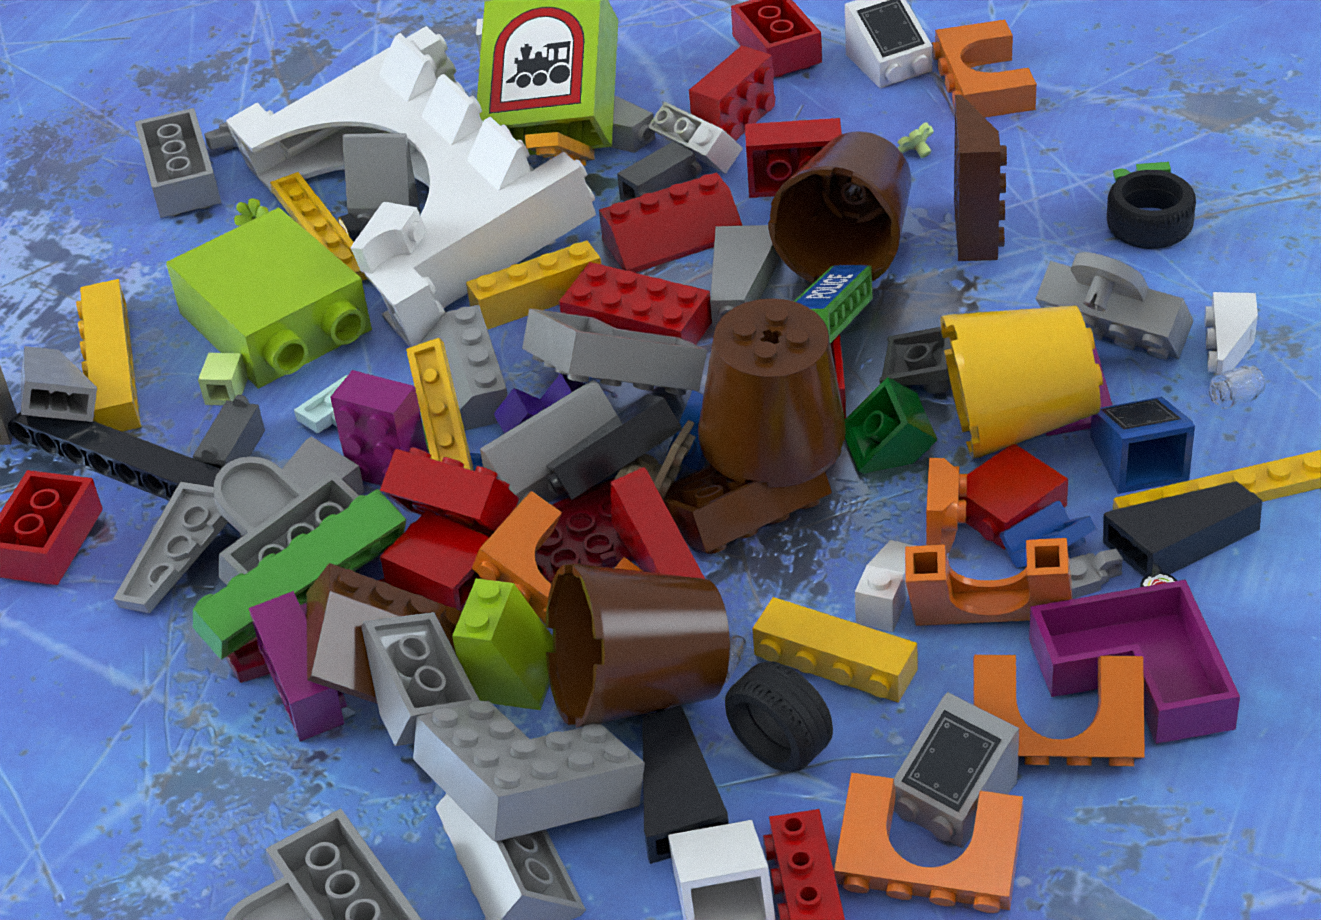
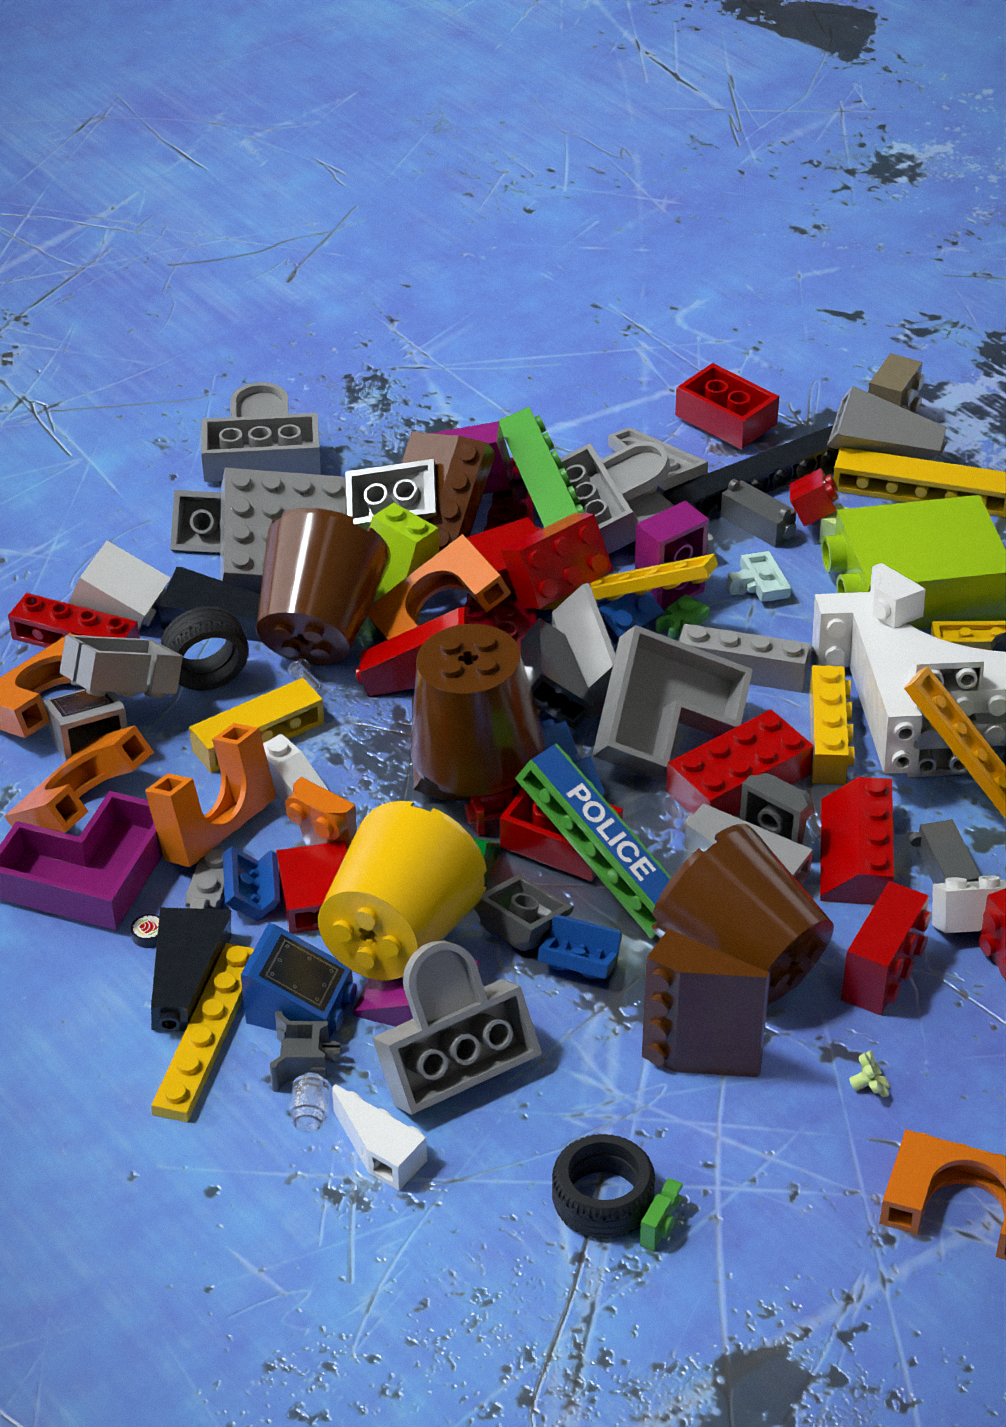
camera: 115 degrees right, 0 degrees up
none -> light grey piece [60,635,183,698]
none -> dark grey piece [270,1011,341,1092]
none -> blue bracket [537,915,622,979]
none -> dark grey slope [740,773,814,845]
none -> red brick [789,468,839,527]

